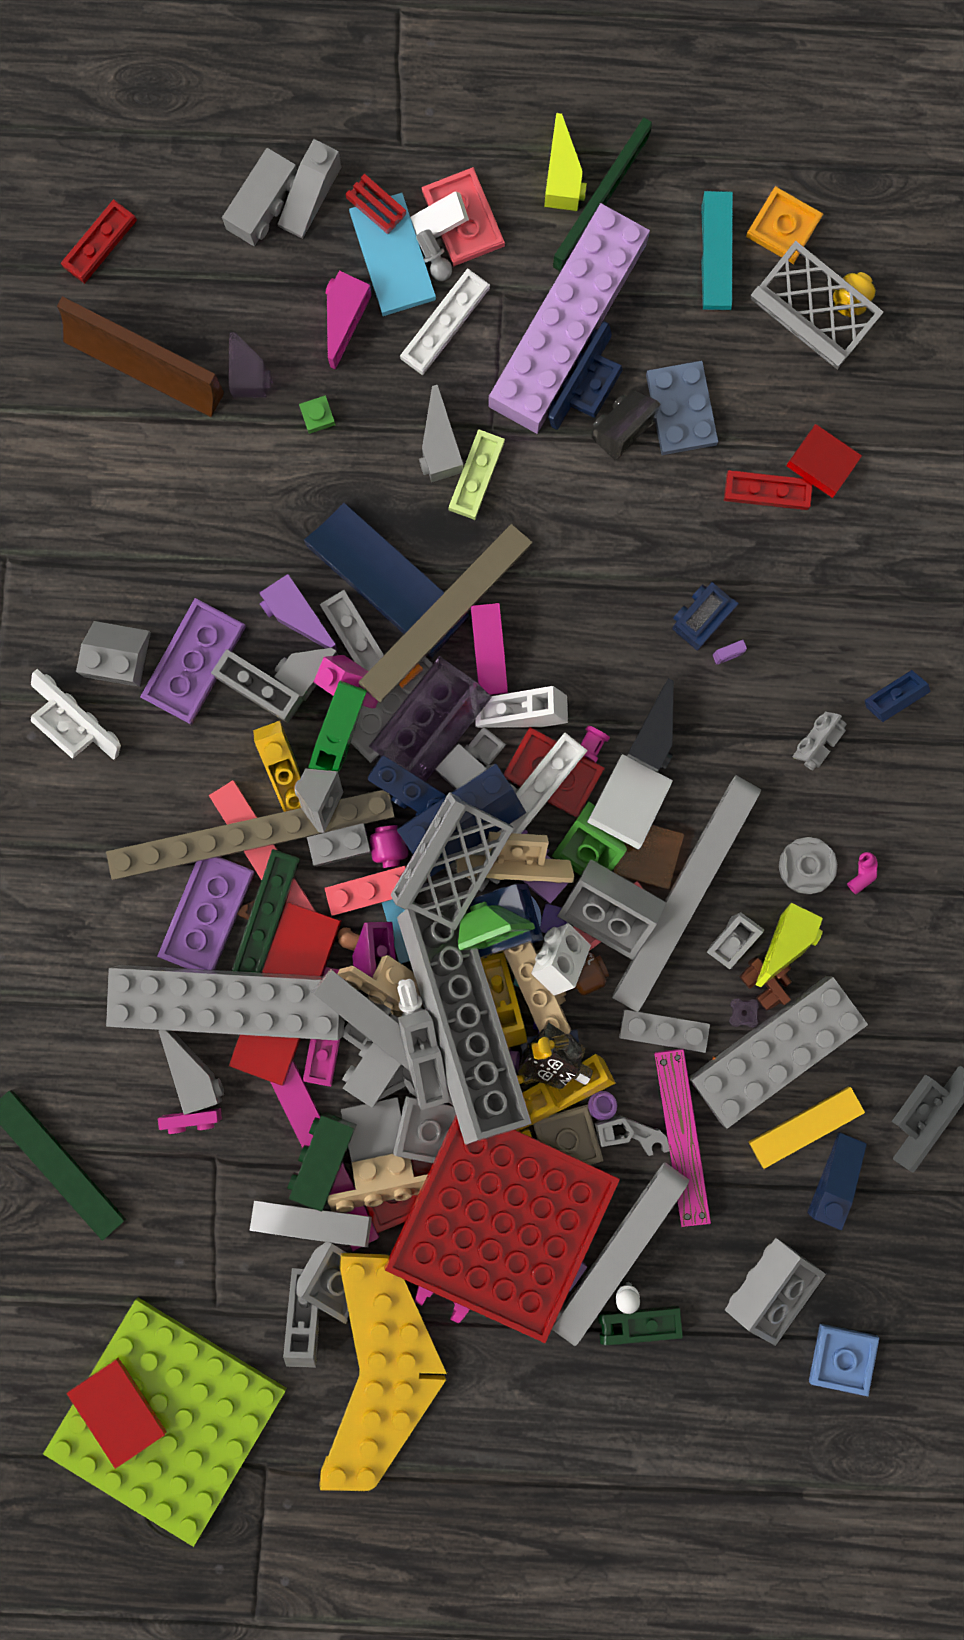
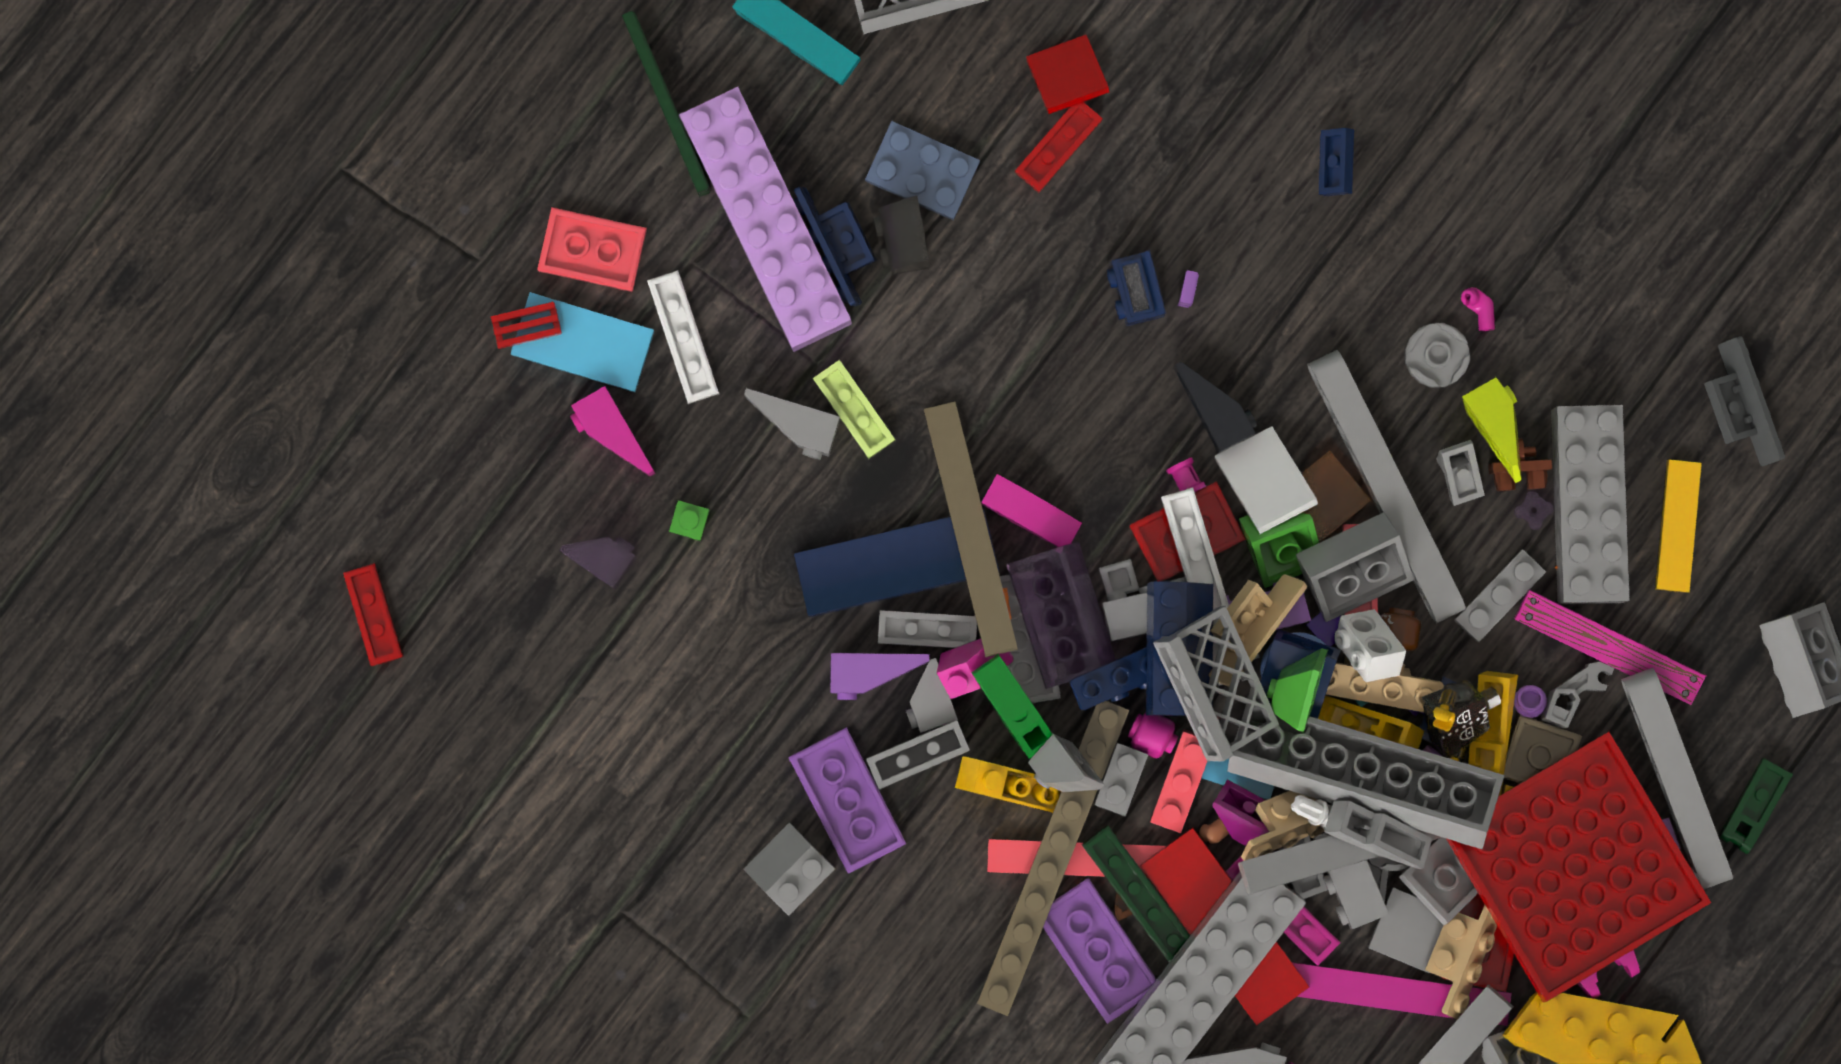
camera: 55 degrees left, 0 degrees up
white bracket [31,669,121,760] -> none
reddish brown arch [57,296,224,417] -> none
light grey brick [222,148,297,247] -> none
light grey slope [278,139,341,239] -> none
dark green brick [287,1112,357,1212] -> none
white tile [410,191,469,239] -> none
light grey axle [416,229,452,281] -> none
white slope [475,686,568,728] -> none
neon yellow slope [544,113,587,211] -> none
white axle [616,1282,640,1314] -> none
light grey hinge [792,712,847,770] -> none
dark blue slope [807,1132,867,1230] -> none

